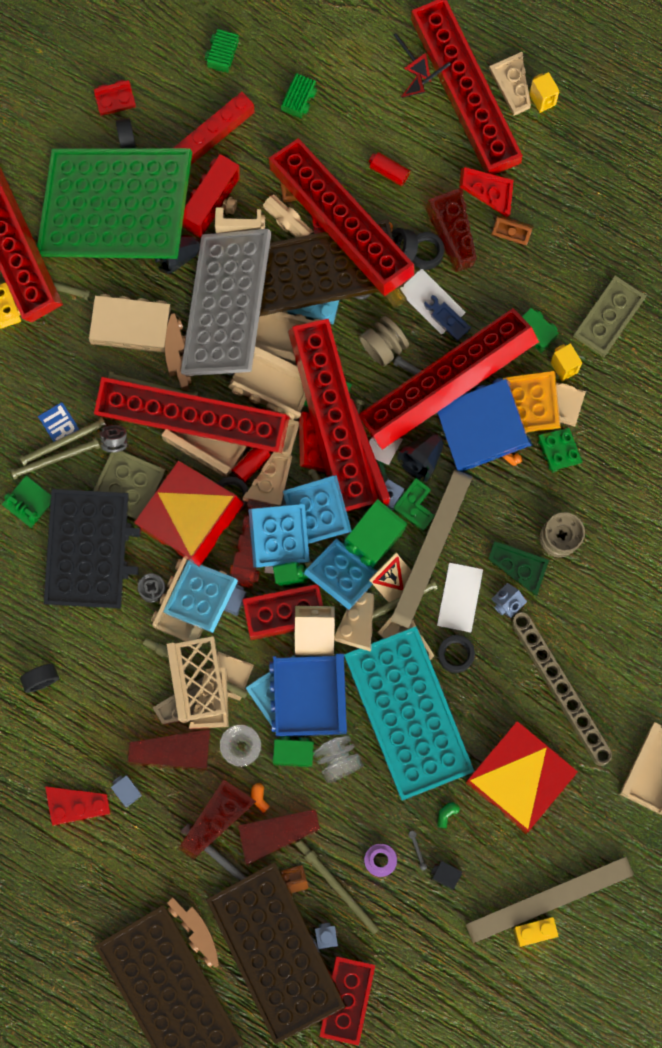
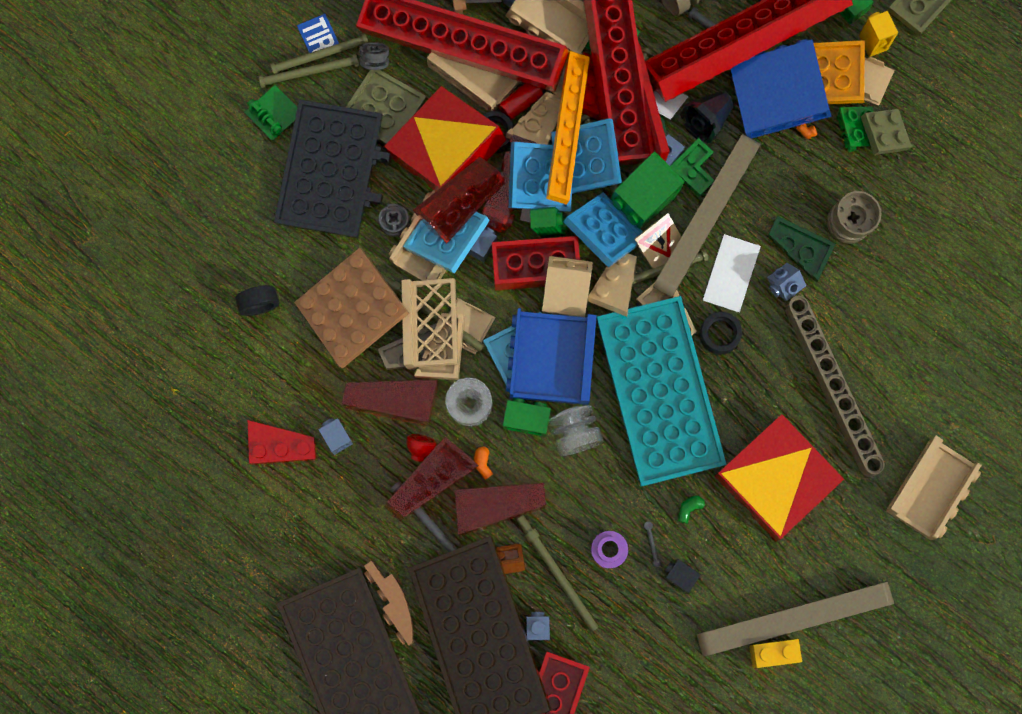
camera: 10 degrees right, 0 degrees up
none -> medium nougat plate [294,248,409,368]
none -> red brick [406,434,437,462]
none -> clear red wedge [413,157,505,244]
none -> light orange plate [546,51,590,205]
none -> olive plate [861,109,912,155]

